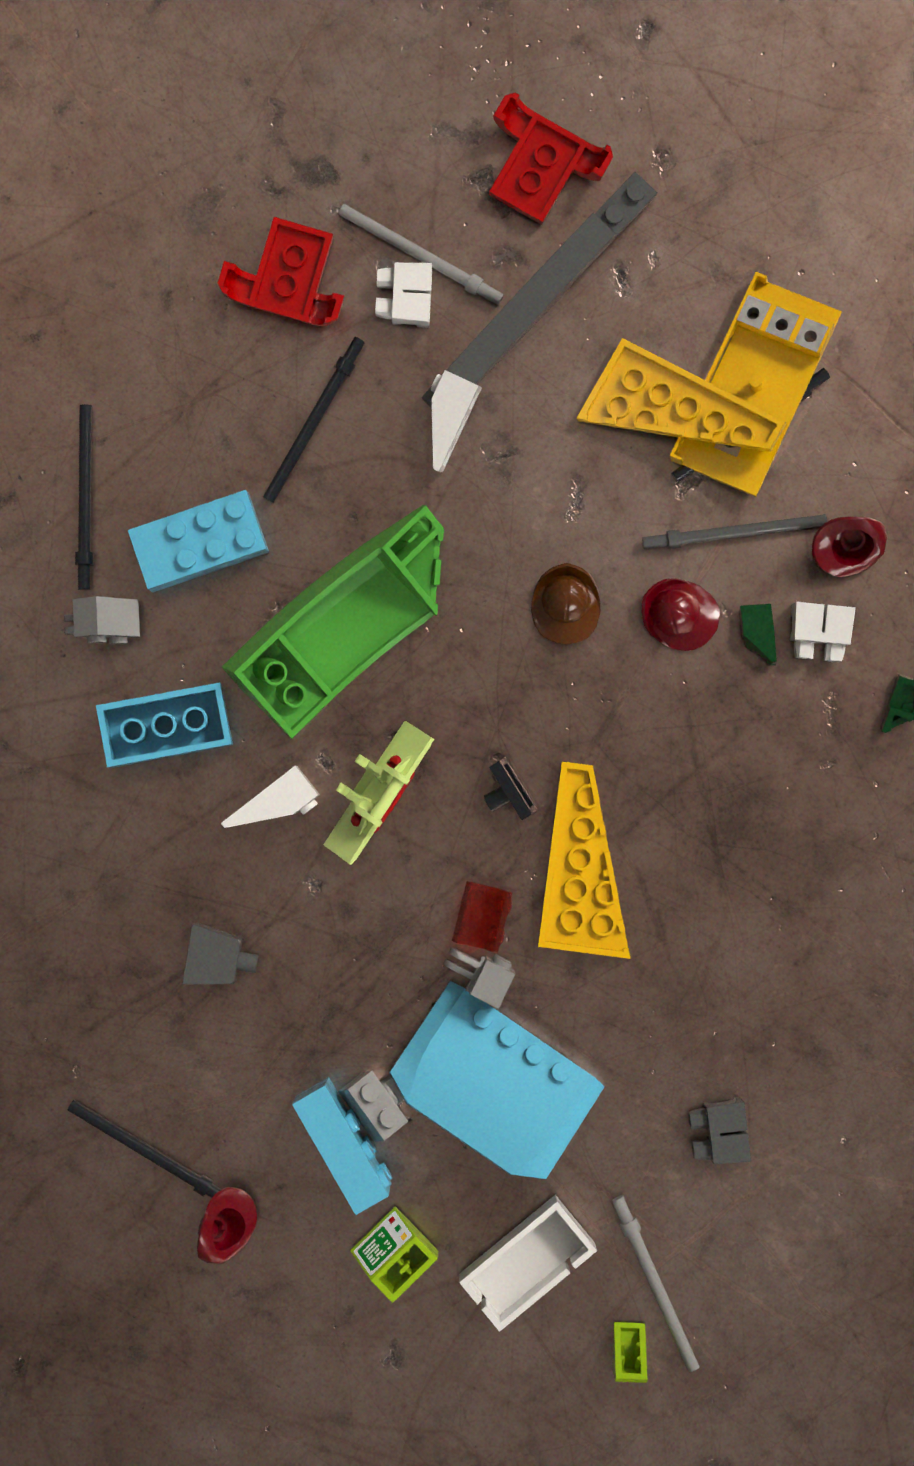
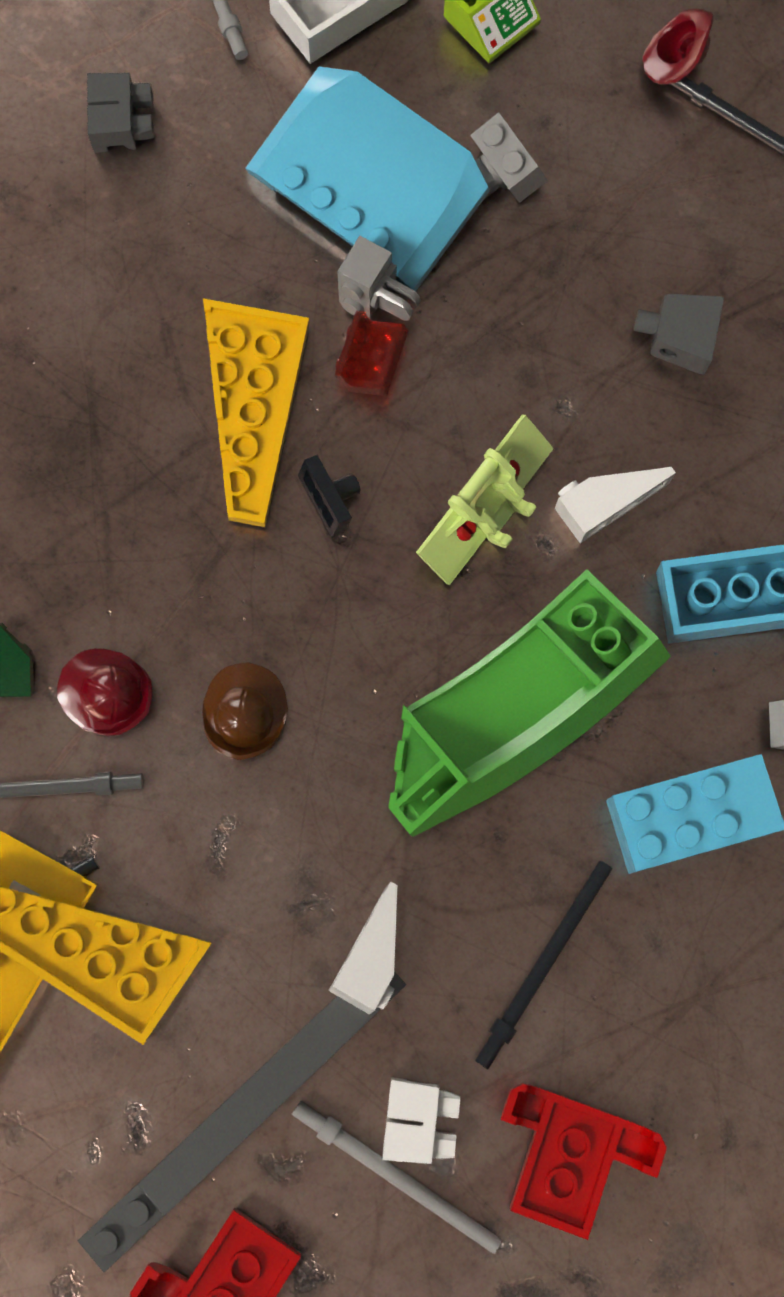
camera: 175 degrees left, 10 degrees down
medium azure brick [292,1077,393,1215] -> none

